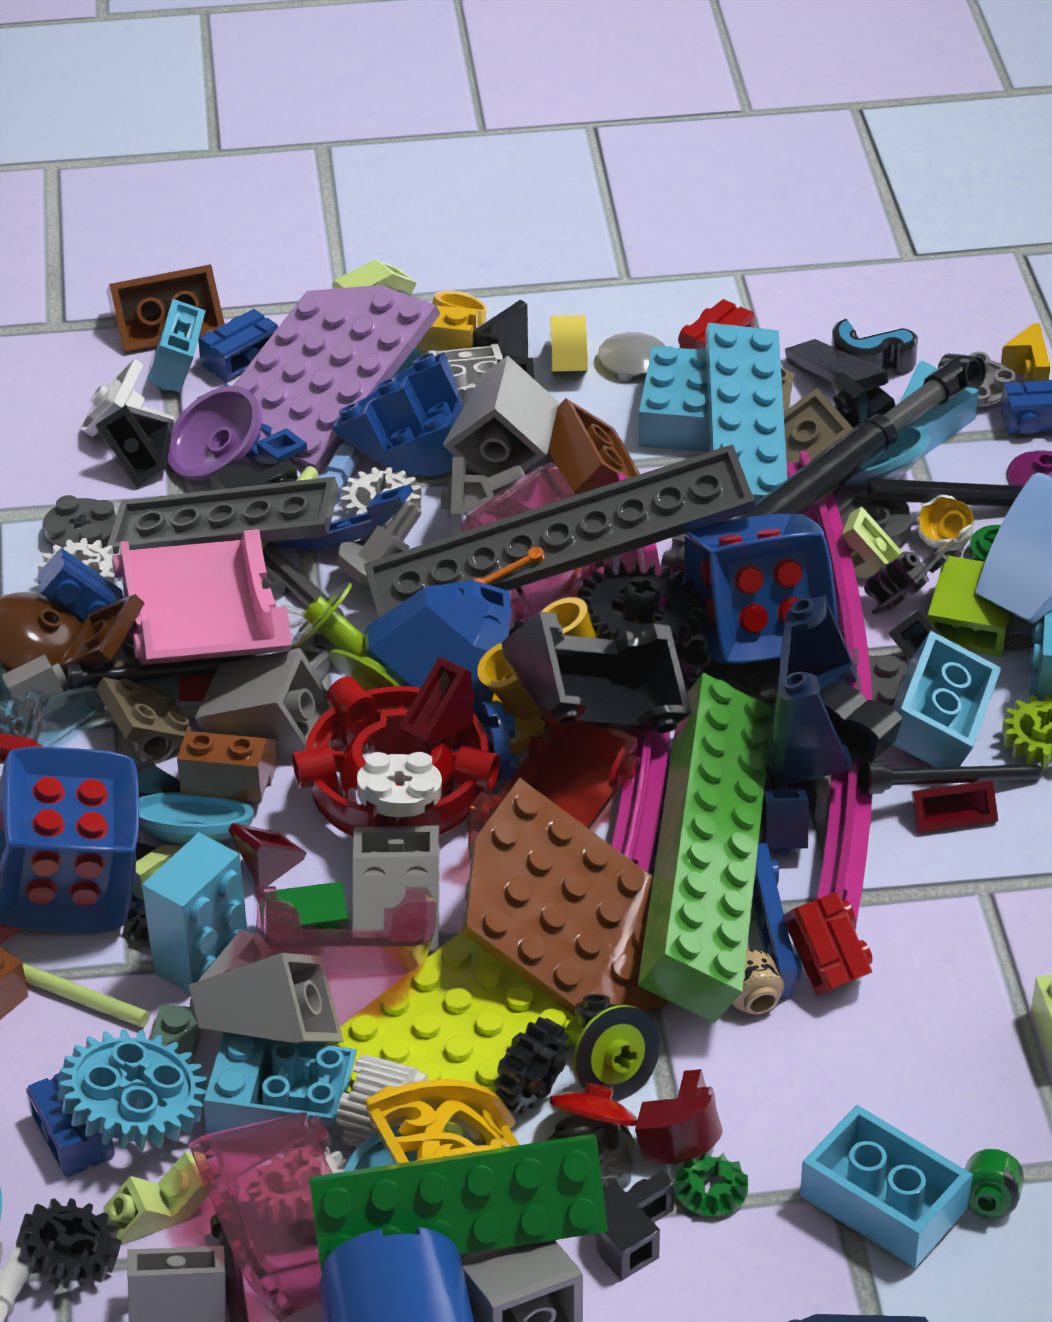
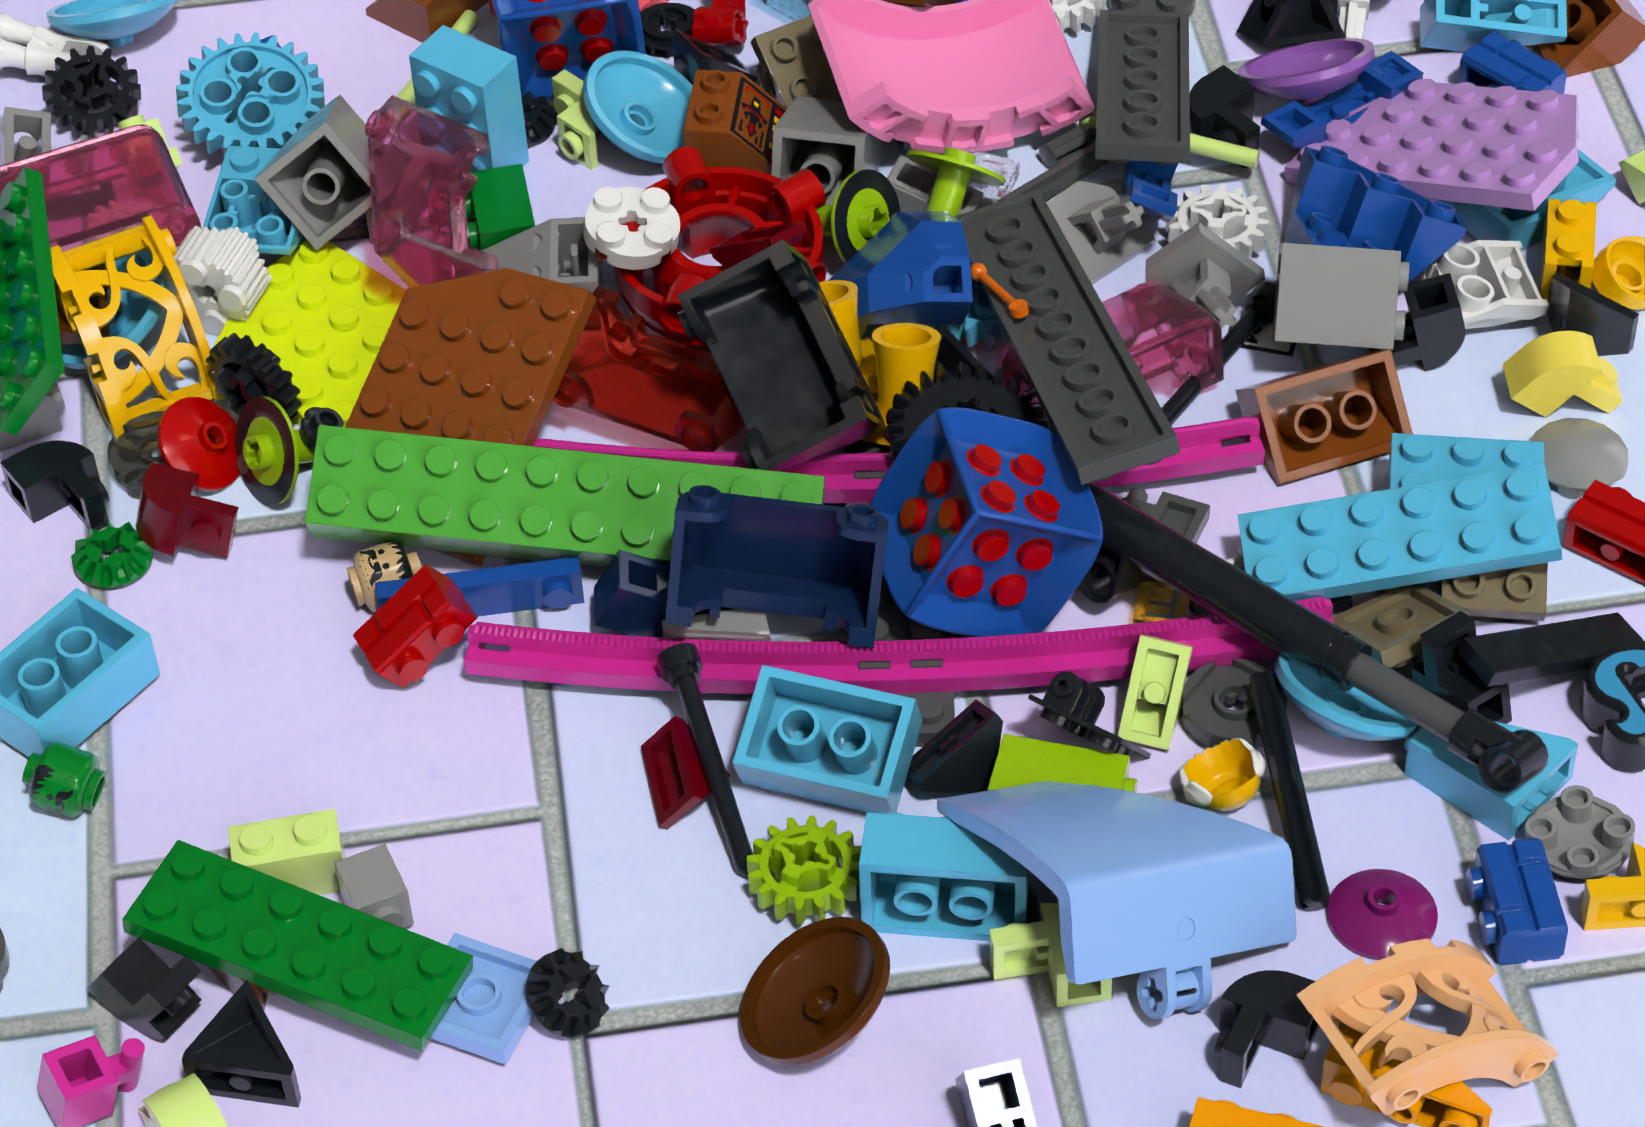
camera: 90 degrees right, 5 degrees up
slope [228,823,307,892] -> none
light blue bar [318,444,360,500] -> none
black brick [820,682,903,761] -> none

